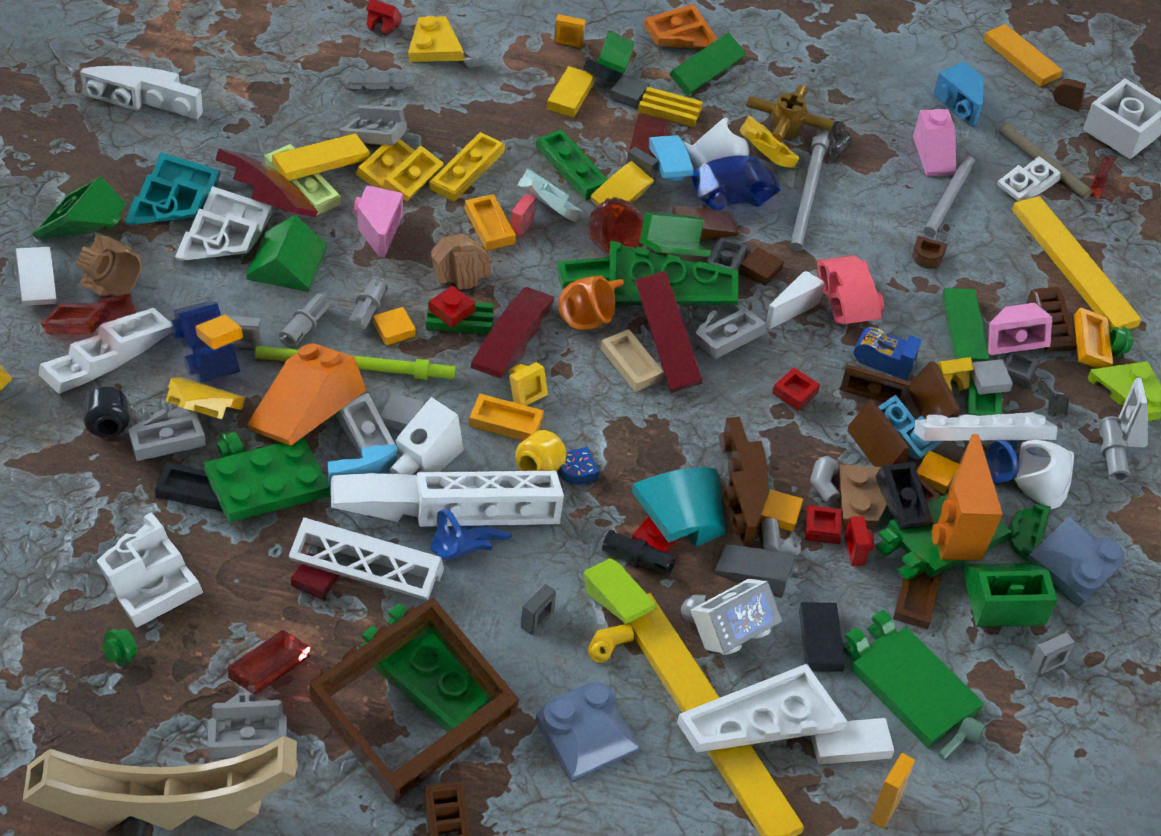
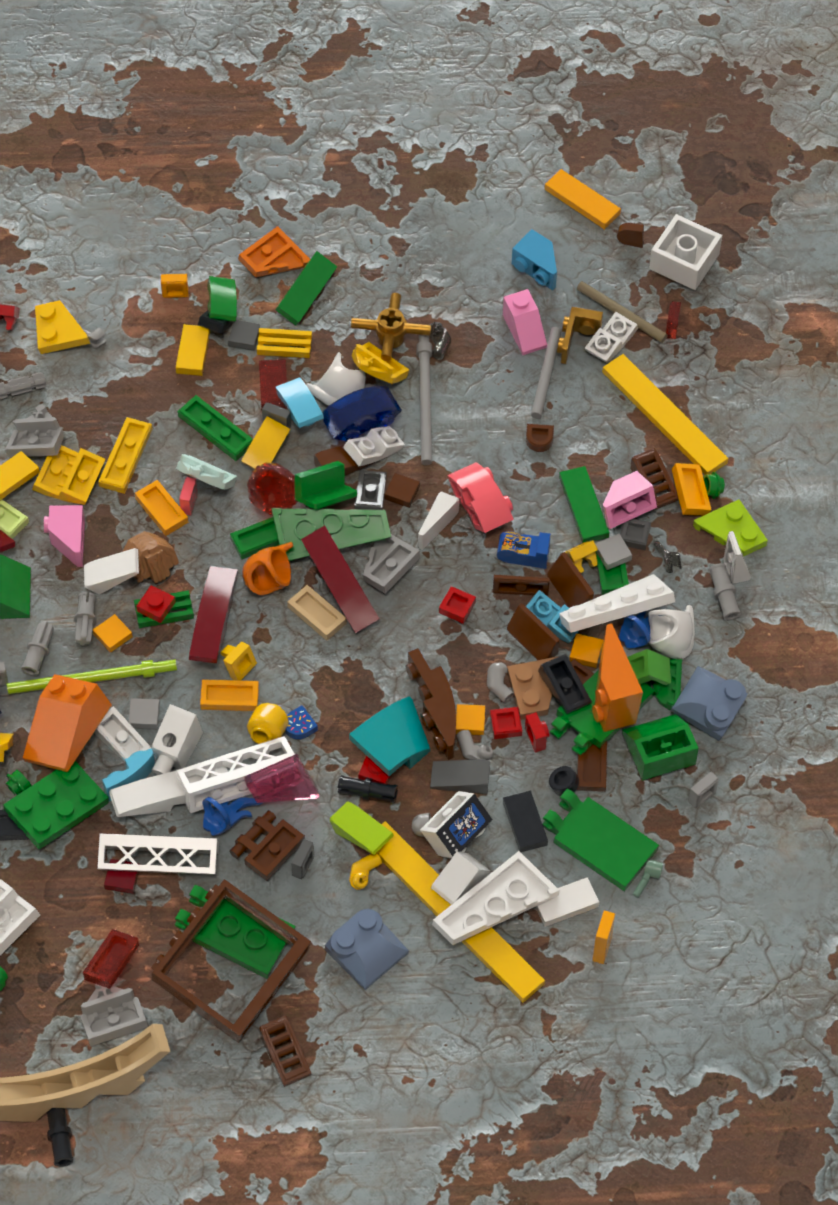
camera: 10 degrees left, 10 degrees up
none -> white slope [84,548,139,595]
none -> reddish brown plate [229,810,305,881]
none -> clear pink wing [244,754,320,803]
none -> white slope [343,426,405,466]
none -> white slope [431,851,490,905]
none -> black tile [549,766,579,796]
none -> pearl gold bracket [557,307,603,364]
none -> bright green panel [627,649,671,685]

